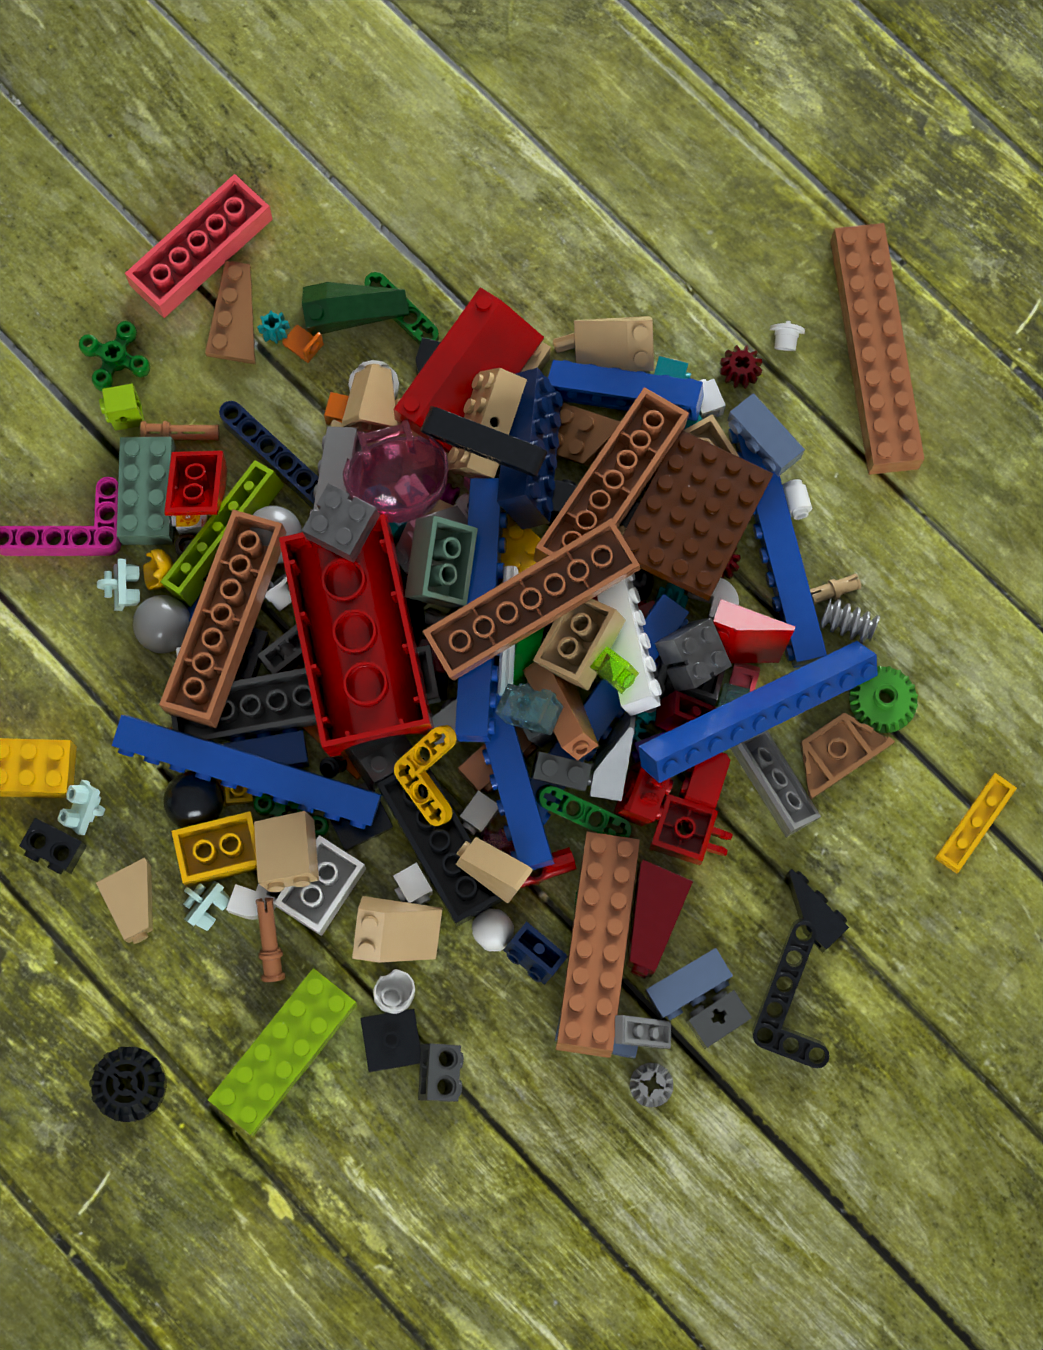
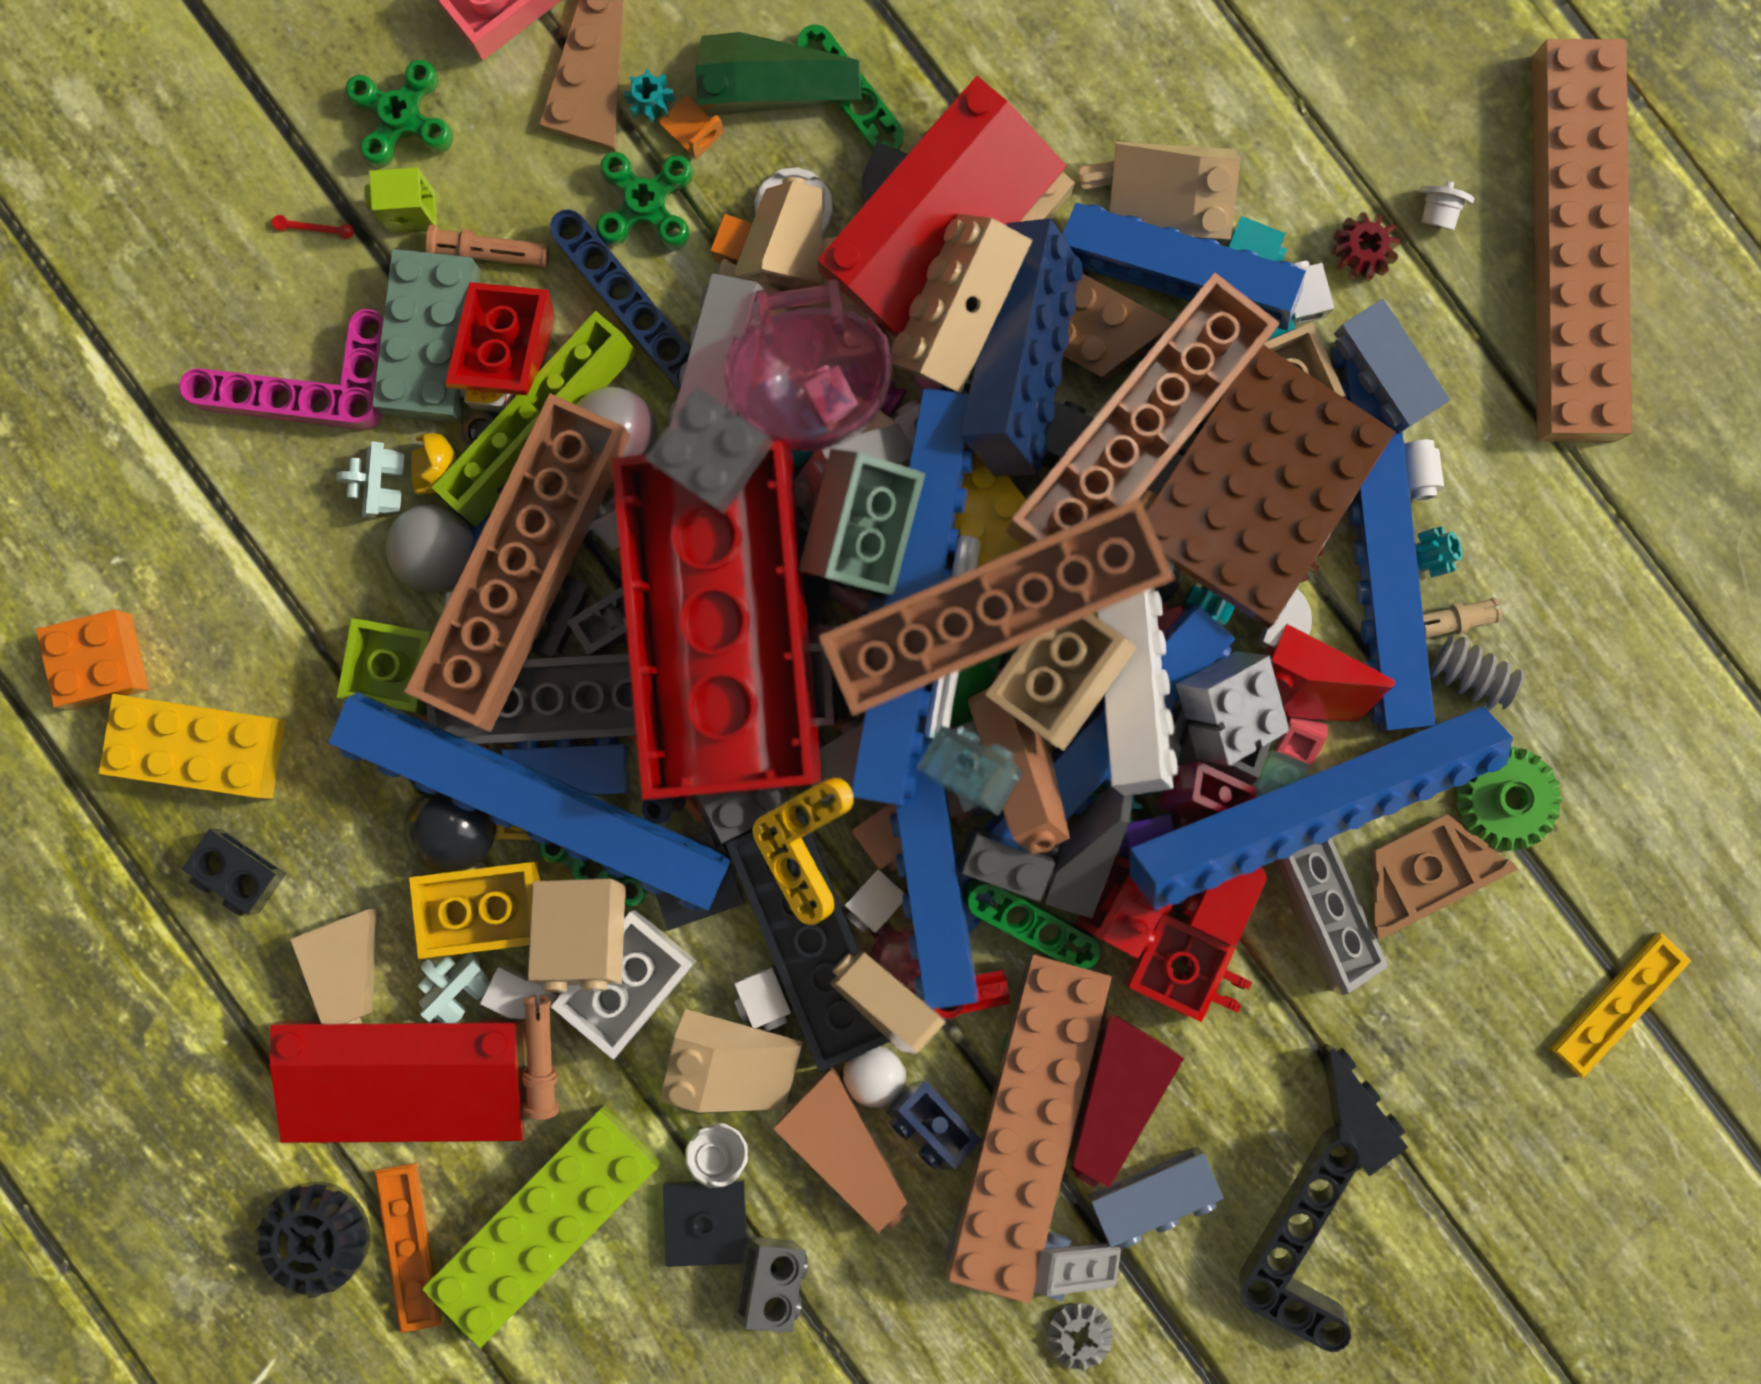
camera: 10 degrees right, 10 degrees up
light aqua hips [58,780,105,835] -> none
black beam [420,406,547,477] -> none
clear neon green brick [590,646,639,694] -> none
dark grey brick [687,990,752,1049] -> none
none -> red slope [270,1019,524,1143]
none -> red hinge [272,215,354,239]
none -> lime brick [337,618,433,713]
none -> orange tile [374,1162,443,1333]
none -> green gear [596,151,694,250]
none -> nougat slope [773,1066,907,1233]
none -> teal gear [1415,526,1463,578]

